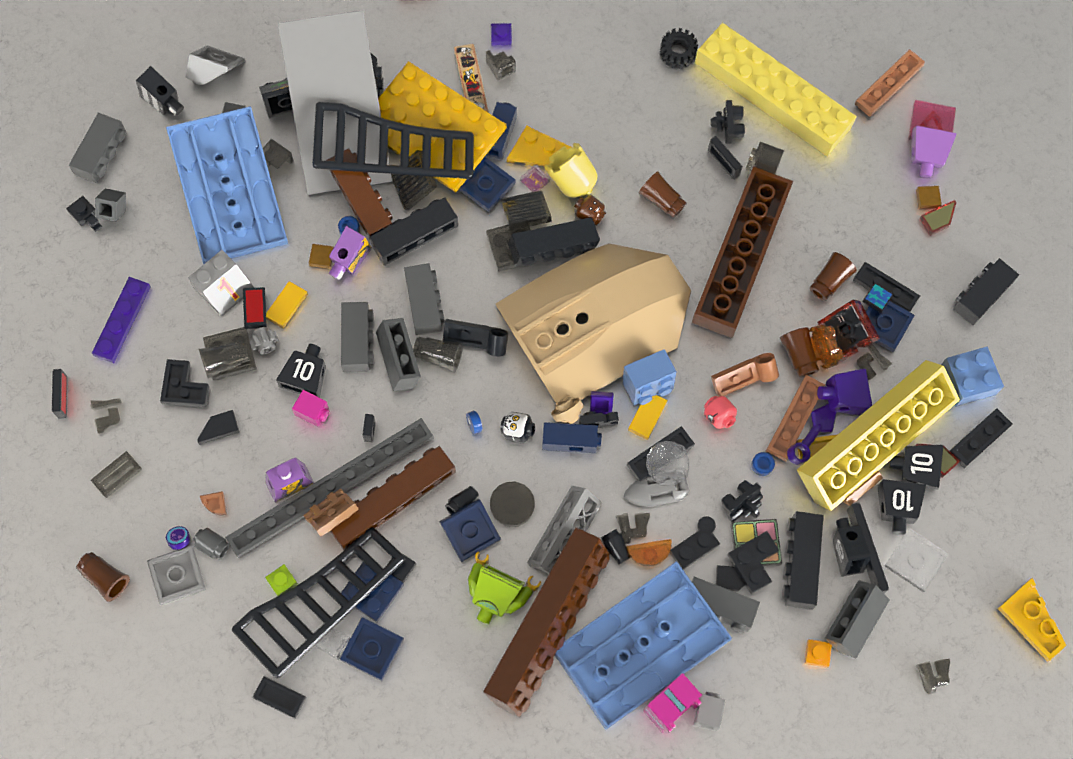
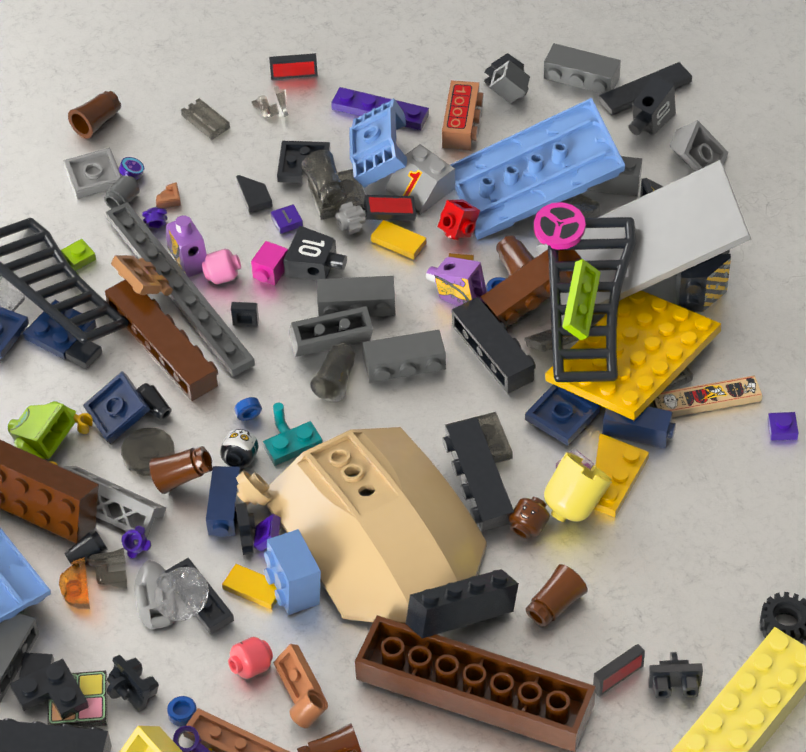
camera: 95 degrees right, 20 degrees down
black plate [442,319,509,357] -> none
clear smoke panel [486,50,516,80] -> none
clear smoke tile [501,190,552,230] -> none
black hinge [669,516,720,570] -> none
clear smoke brick [746,142,784,179] -> none
none -> dark purple plate [121,526,151,558]
none -> dark purple plate [142,207,168,229]
none -> reddish brown plant [149,446,213,494]
none -> bright pink head [202,249,241,285]
none -> teal plate [263,402,323,466]
none -> dark purple tile [271,204,303,234]
none -> medium blue plate [349,98,407,188]
none -> black brick [405,569,519,639]
none -> red brick [437,199,480,240]
none -> nougat brick [442,80,484,150]
none -> reddish brown plant [496,235,534,276]
none -> dark pink tile [534,202,586,250]
none -> lime plate [562,259,601,340]
none -> black tile [599,62,692,116]

